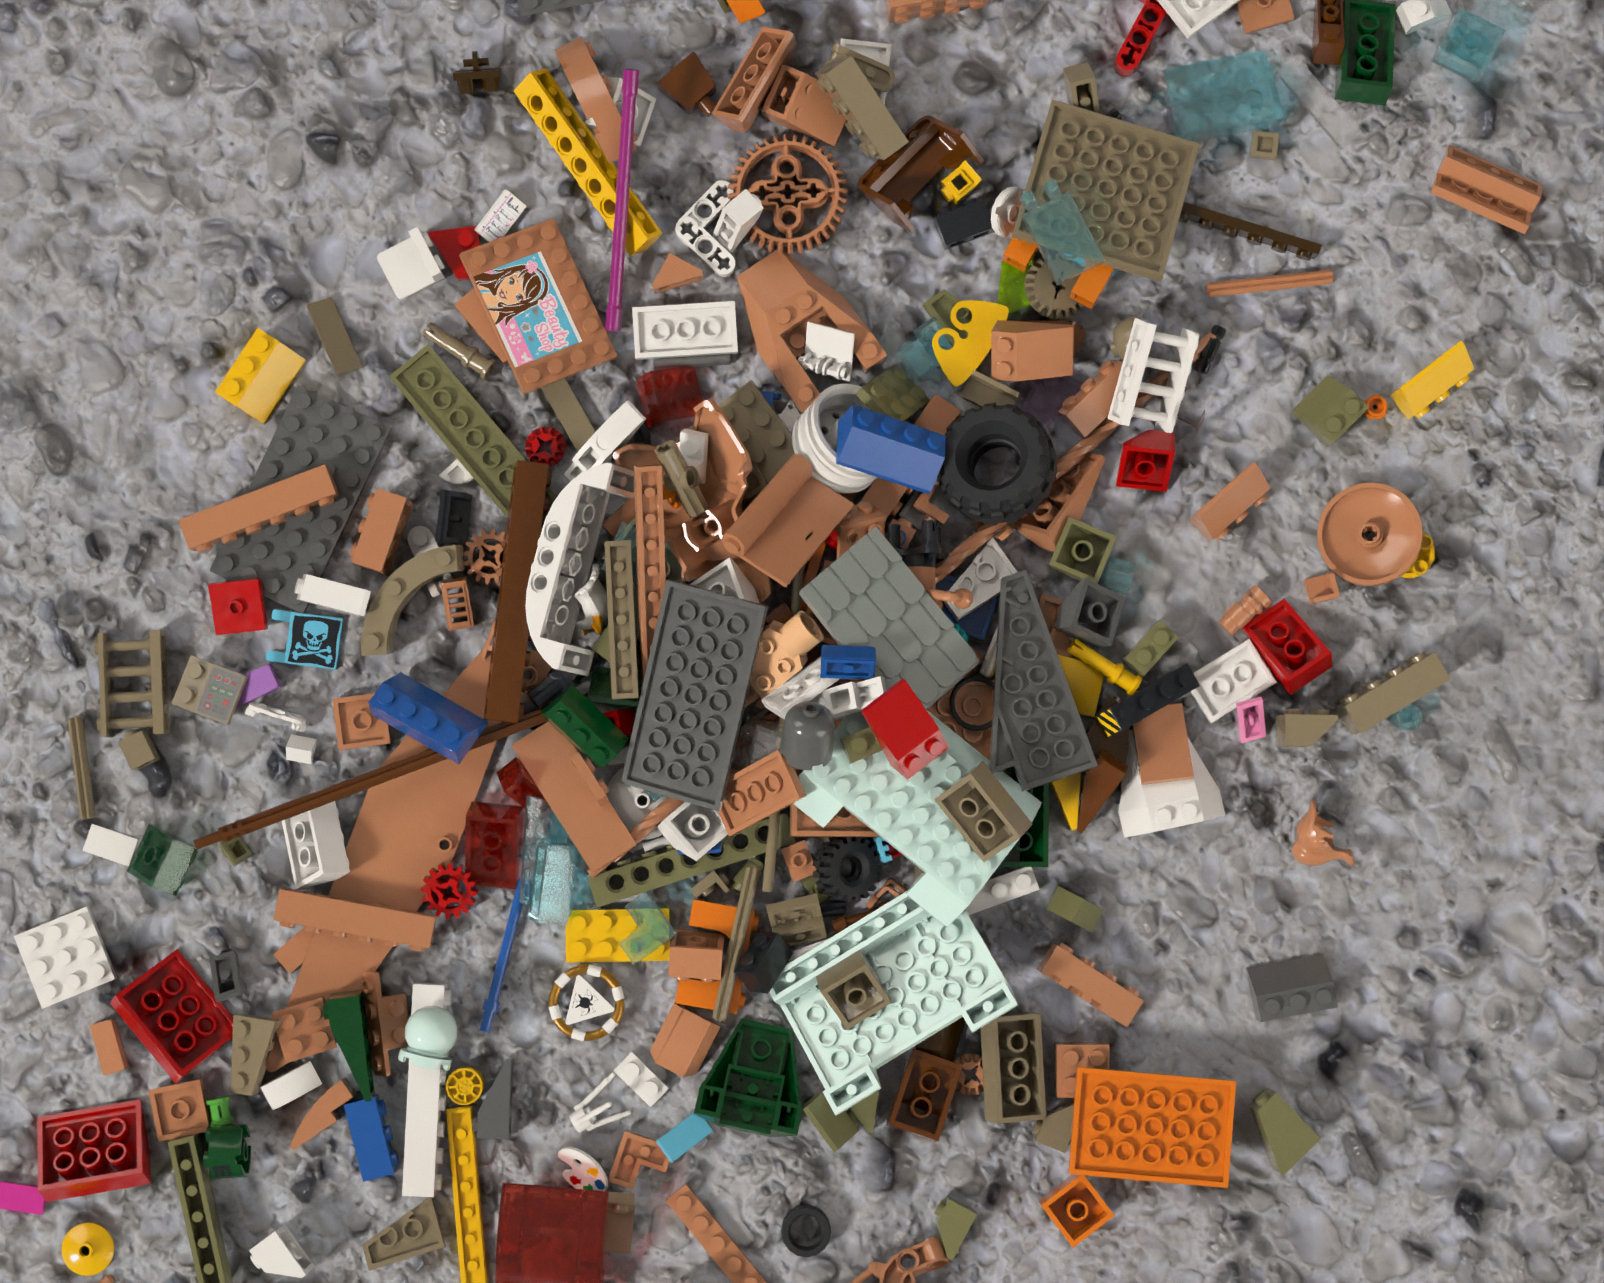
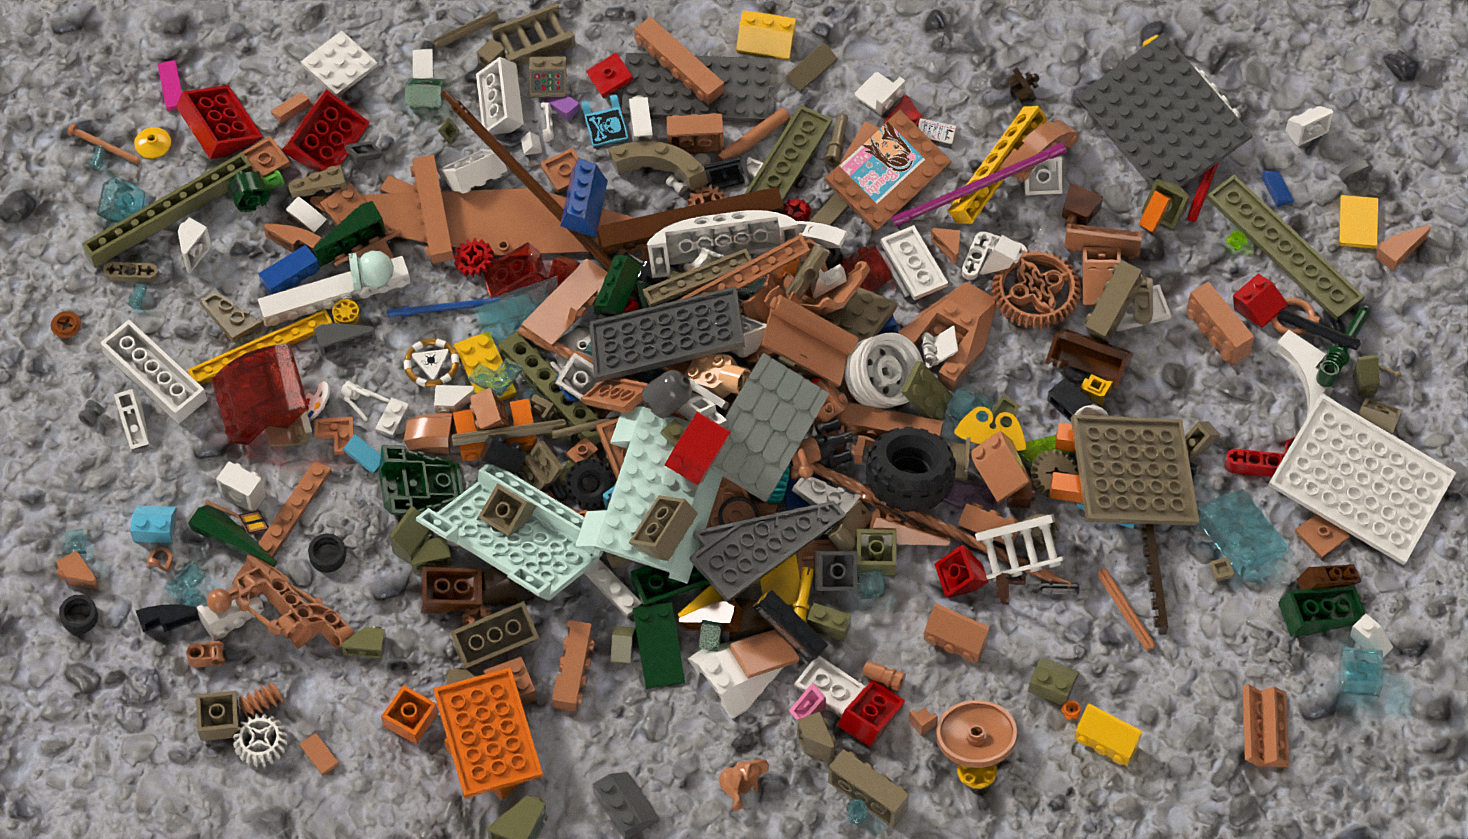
camera: 70 degrees right, 25 degrees down
nougat slope [440,576,474,631] -> none
blue slope [820,645,876,680] -> none
slope [836,404,946,494] -> none
clear light blue tile [1020,179,1105,285] -> none
none -> white slope [434,385,475,414]
none -> white slope [476,57,524,135]
none -> dark green slope [633,602,685,689]
none -> clear green slope [699,619,723,652]
none -> nougat piece [716,107,791,162]
none -> dark tan door [827,500,872,551]

